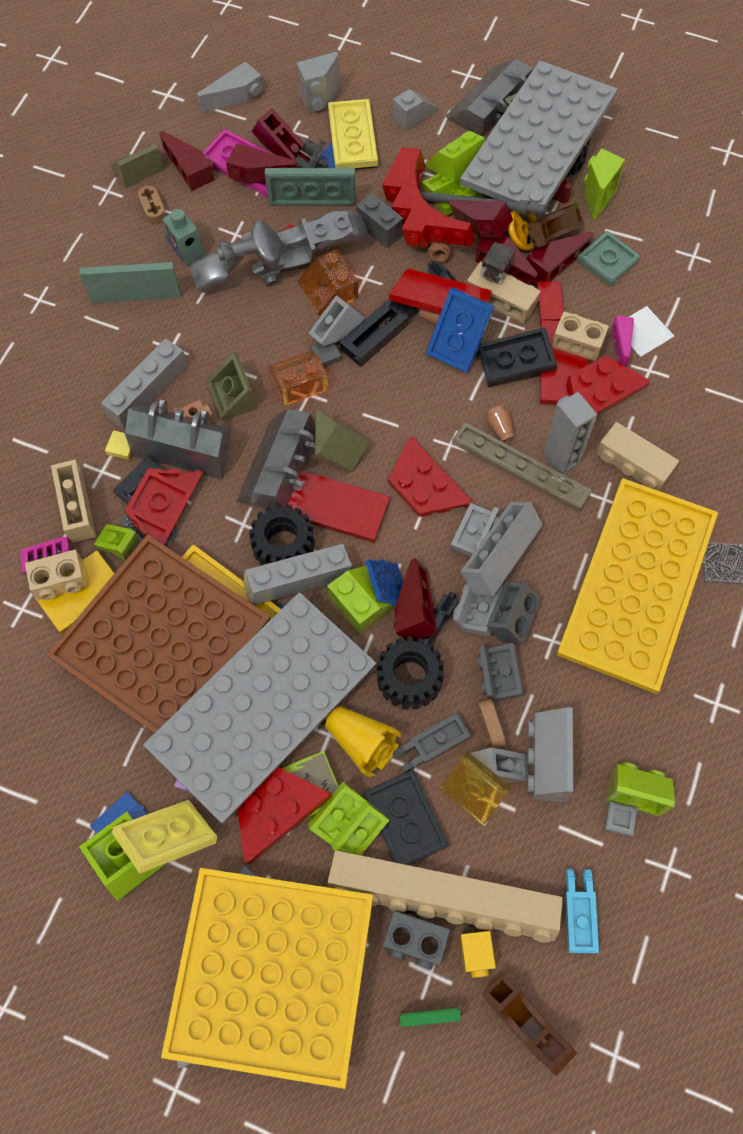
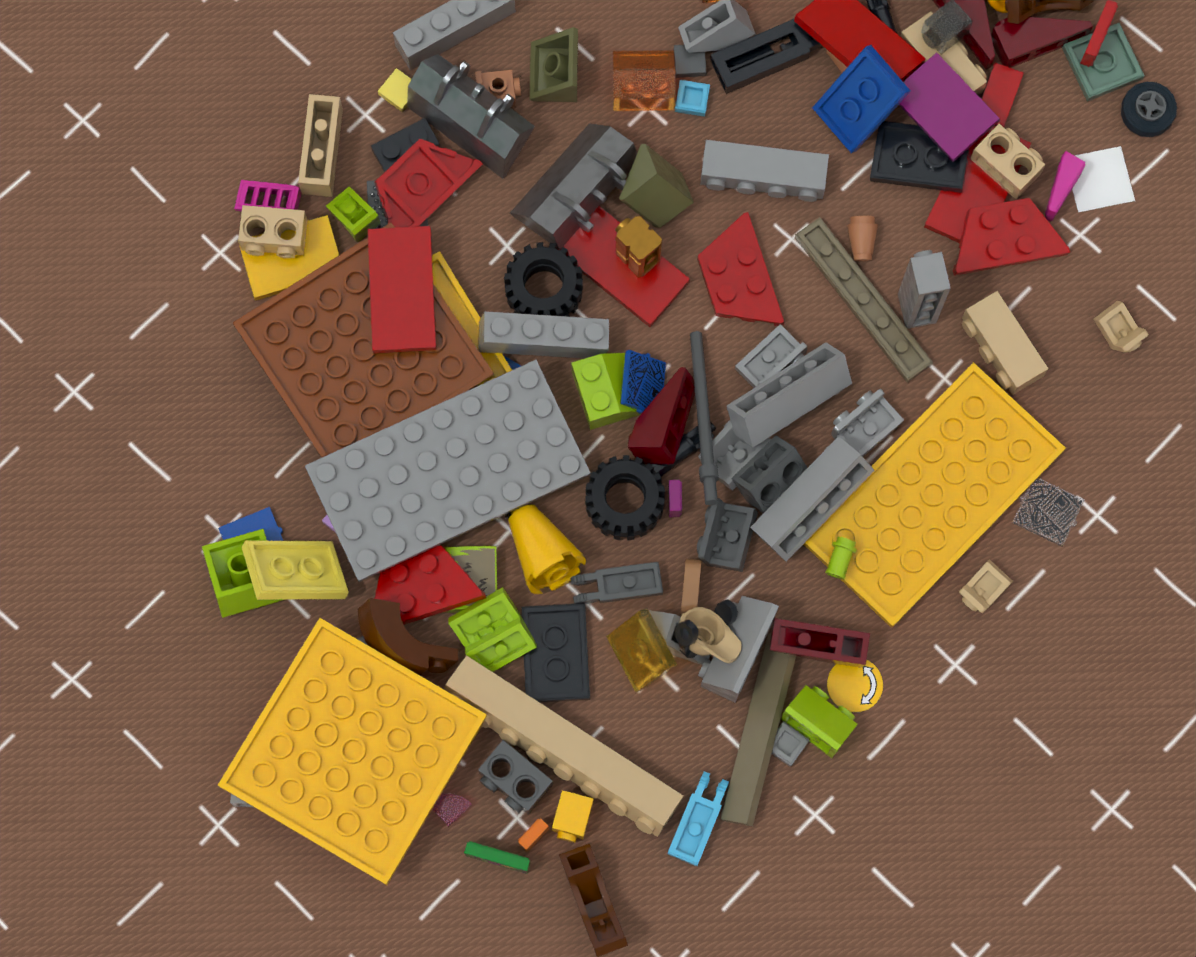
camera: 20 degrees right, 10 degrees up
none -> reddish brown arch [358,598,458,675]
none -> red tile [368,226,436,353]
none -> clear pink tile [432,794,472,827]
none -> orange tile [518,818,549,852]
none -> pearl gold brick [615,216,662,277]
none -> magenta tile [668,480,682,517]
none -> medium azure tile [675,80,710,117]
none -> tan cap [675,599,741,663]
none -> dark grey bar [690,331,719,505]
none -> light grey brick [700,140,829,202]
none -> dark tan tile [721,634,796,827]
none -> light grey brick [750,436,875,562]
none -> dark red slope [770,618,870,668]
none -> lime pin [825,537,857,580]
none -> yellow sticker [827,660,883,712]
none -> light grey bracket [831,388,904,456]
none -> magenta tile [899,52,1000,162]
none -> tan bracket [959,560,1013,613]
none -> red tile [1080,0,1118,67]
none -> tan bracket [1093,301,1149,352]
none -> black wheel [1121,81,1177,137]

